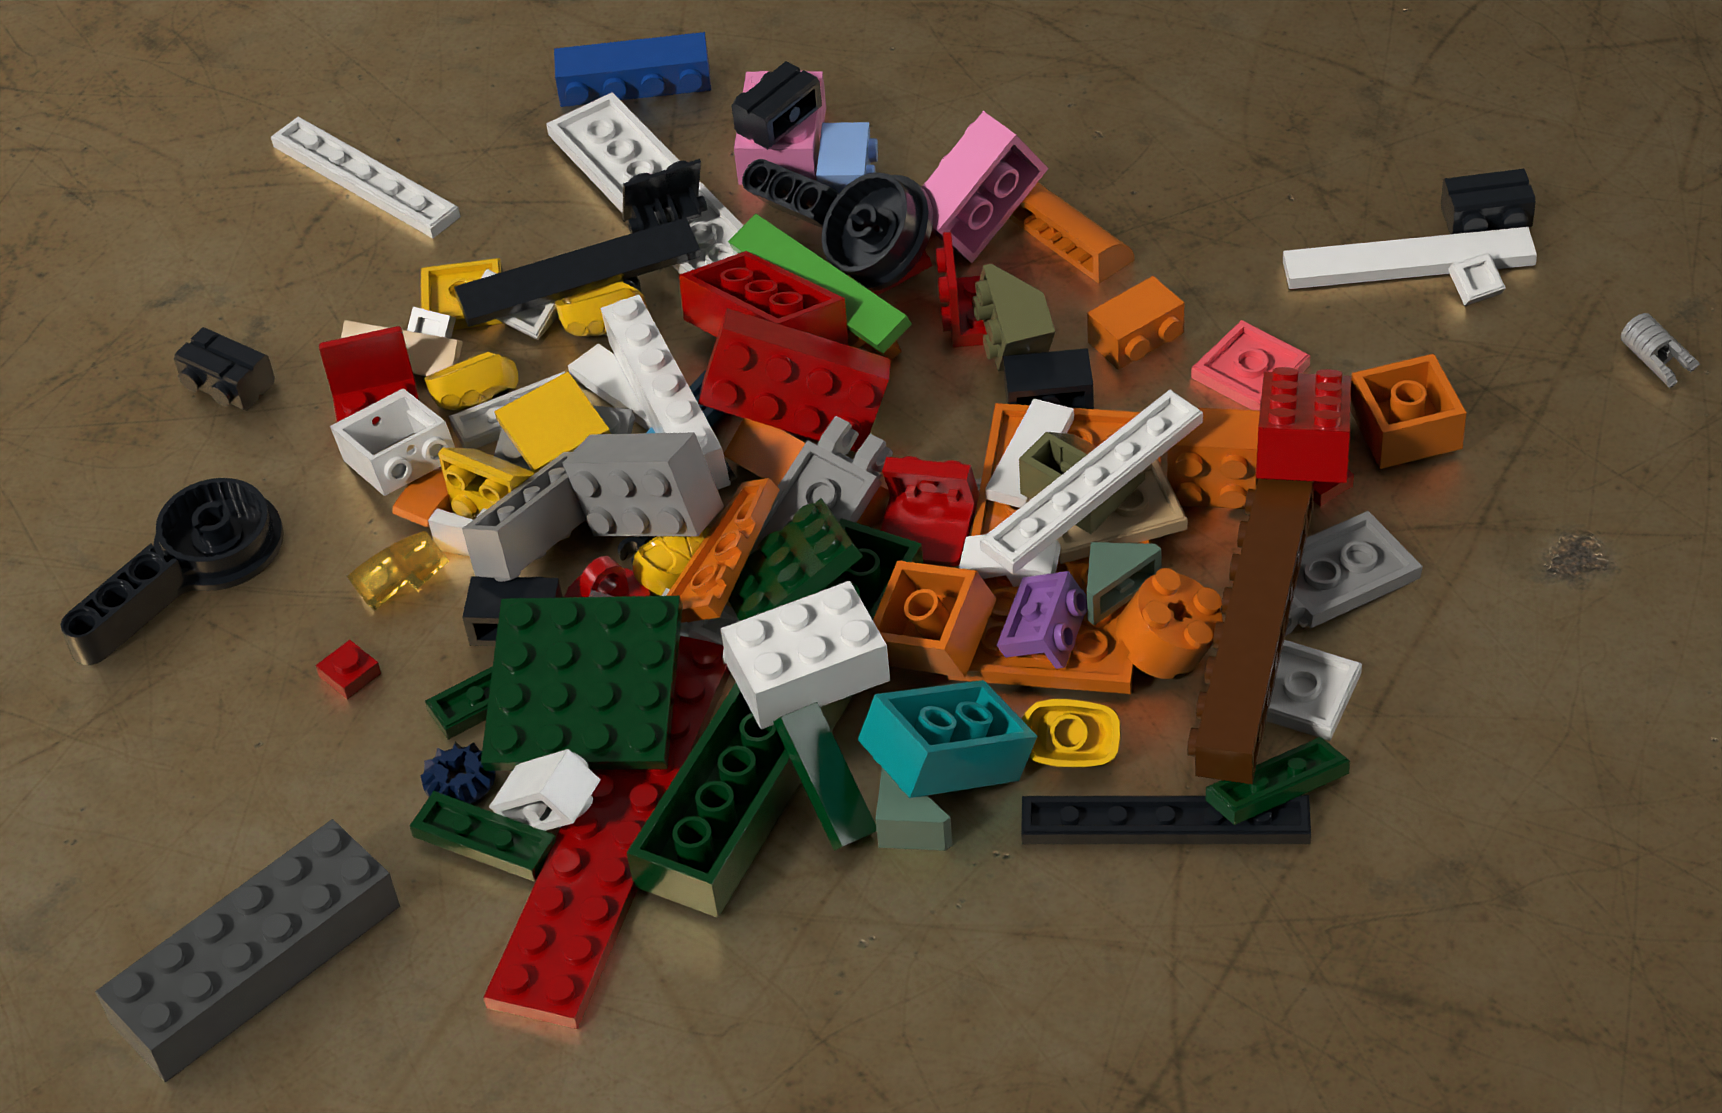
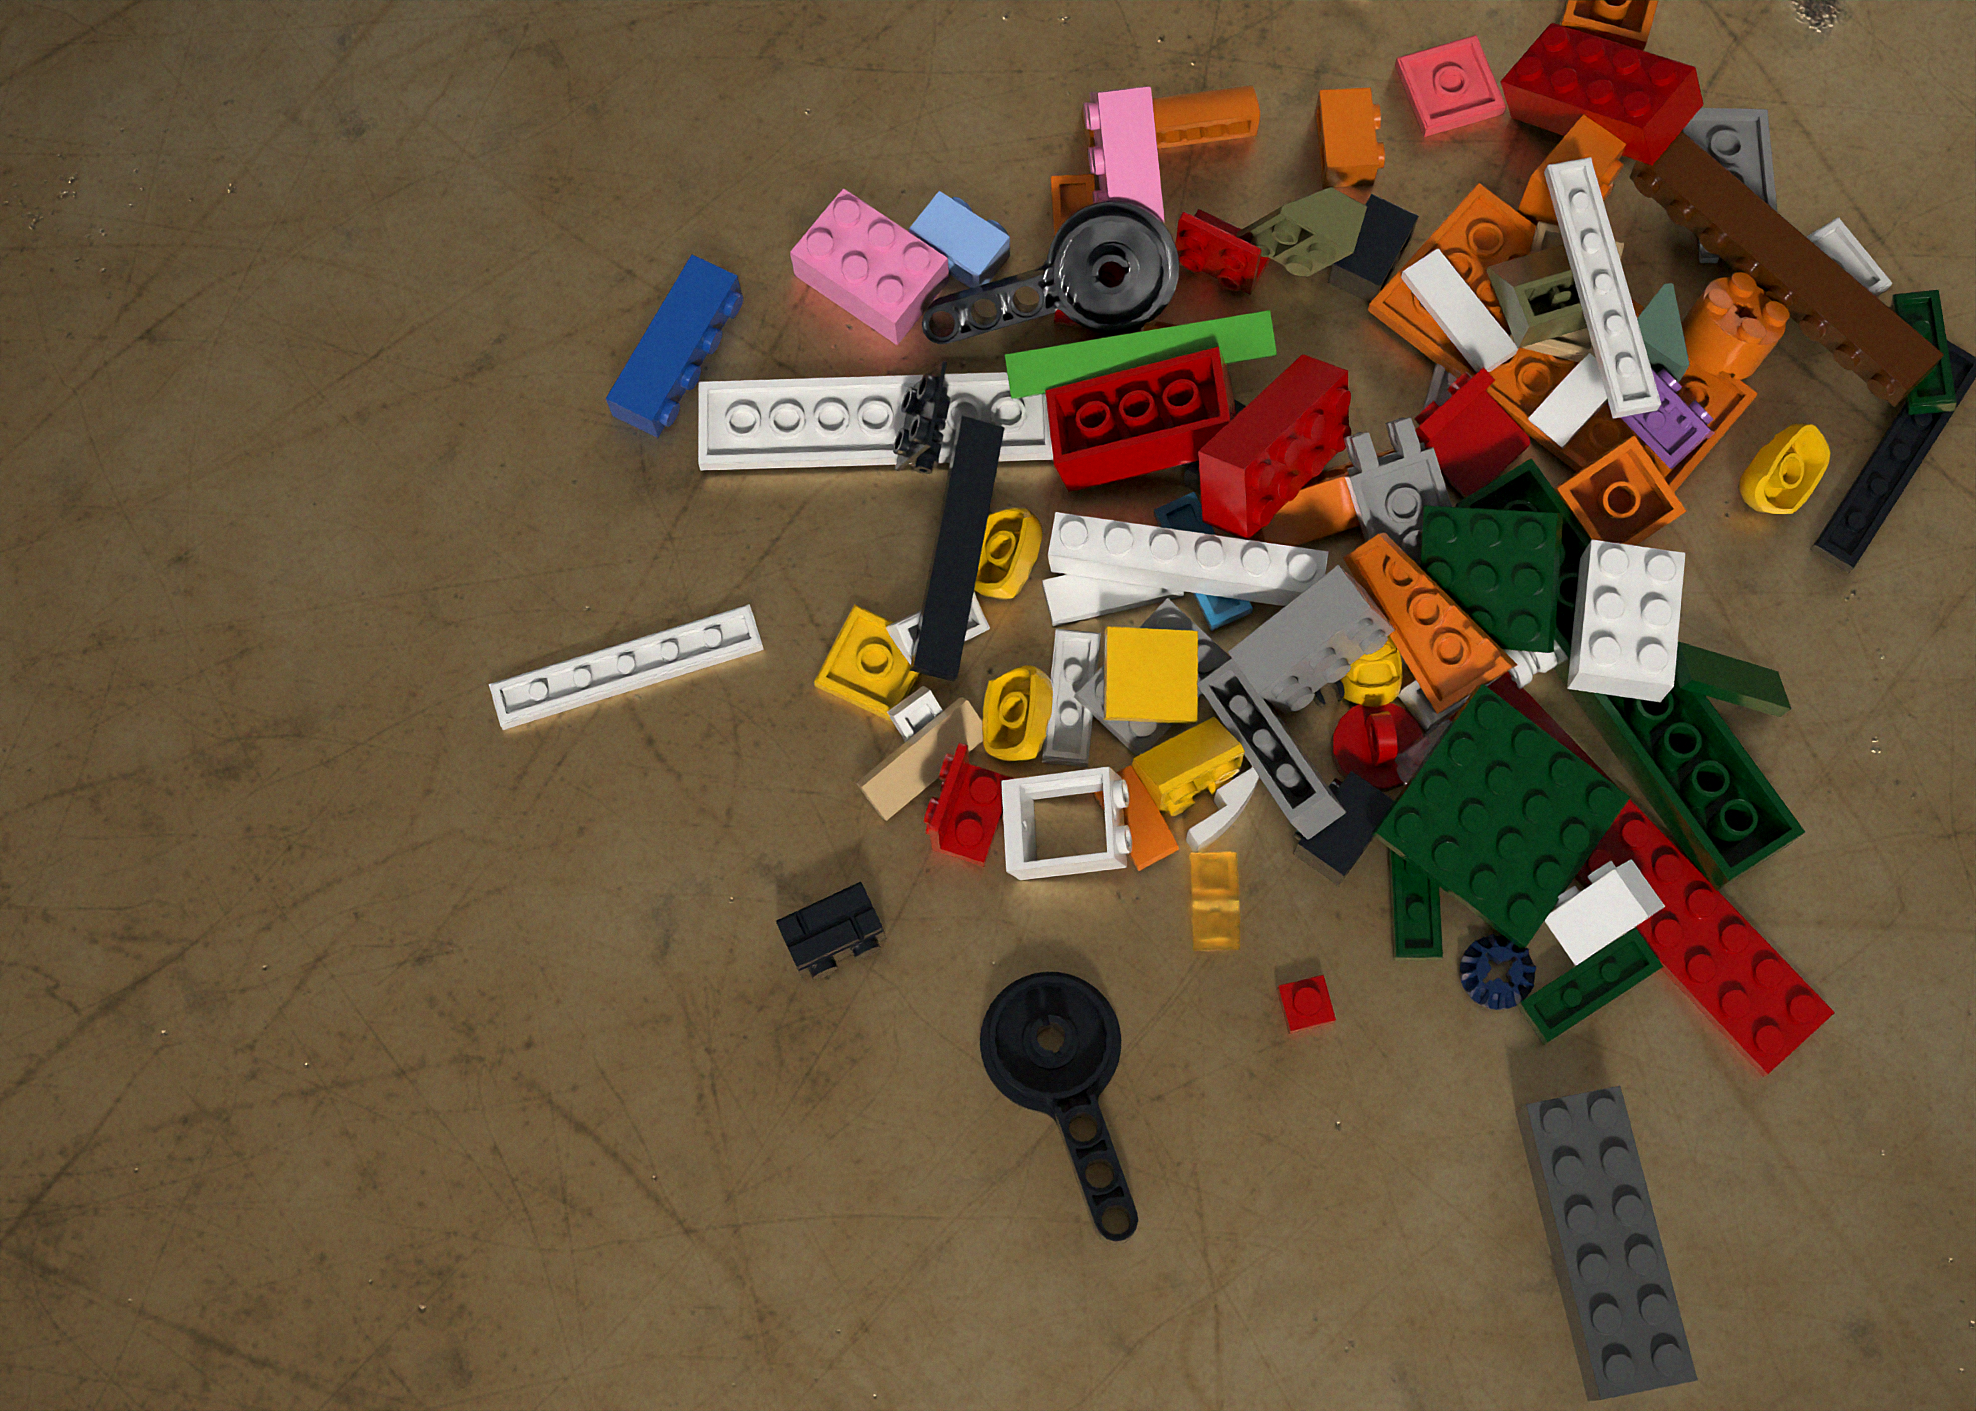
camera: 60 degrees left, 25 degrees up
black brick [731,61,822,150] -> none
teal brick [858,680,1038,798] -> none
sand green slope [875,768,953,851] -> none

